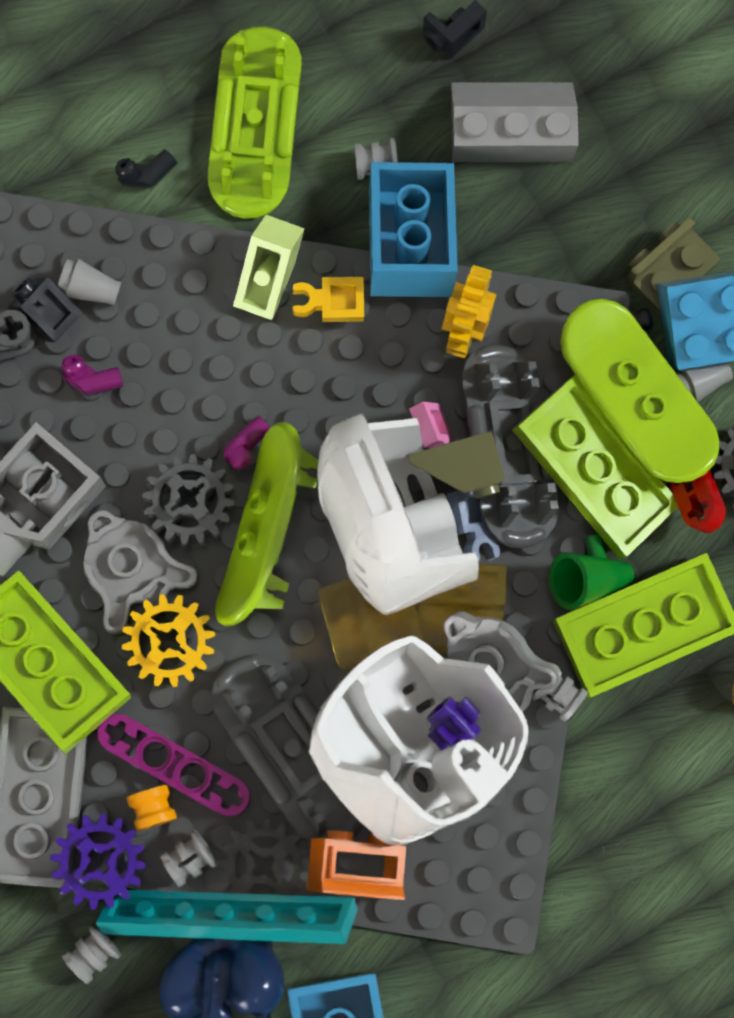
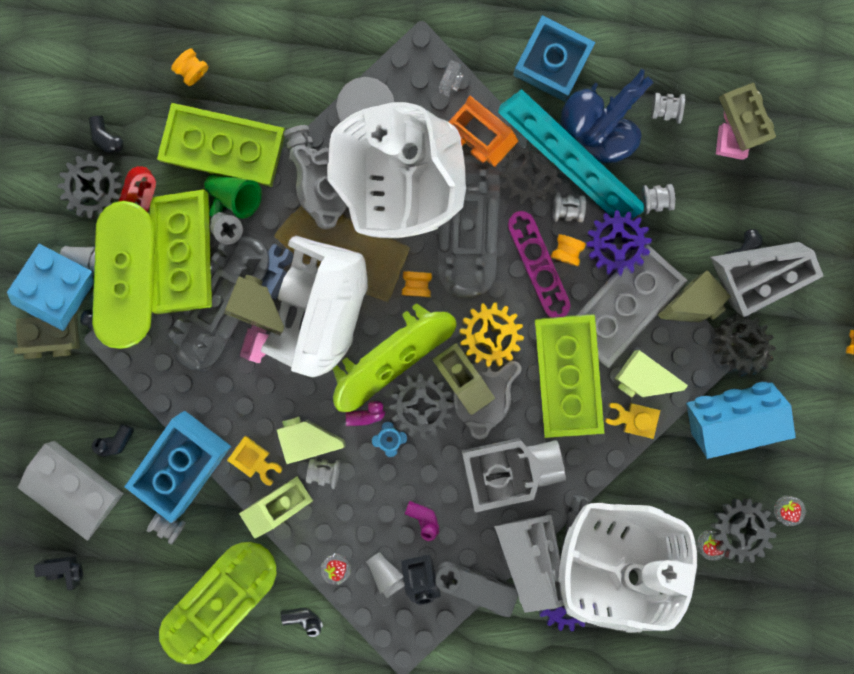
camera: 135 degrees left, 10 degrees up
dark purple gear [427,696,481,750] -> none
yellow gear [441,265,497,359] -> none
none -> black arm [92,423,134,457]
none -> light grey bush [210,212,243,245]
none -> yellowish green slope [277,417,346,464]
none -> light grey bush [306,457,340,489]
none -> tile [321,554,351,585]
none -> light grey tile [336,77,394,136]
none -> dark azure plate [372,422,407,457]
none -> light orange wheel [401,271,432,297]
none -> olive slope [432,343,496,415]
none -> clear plate [438,60,464,97]

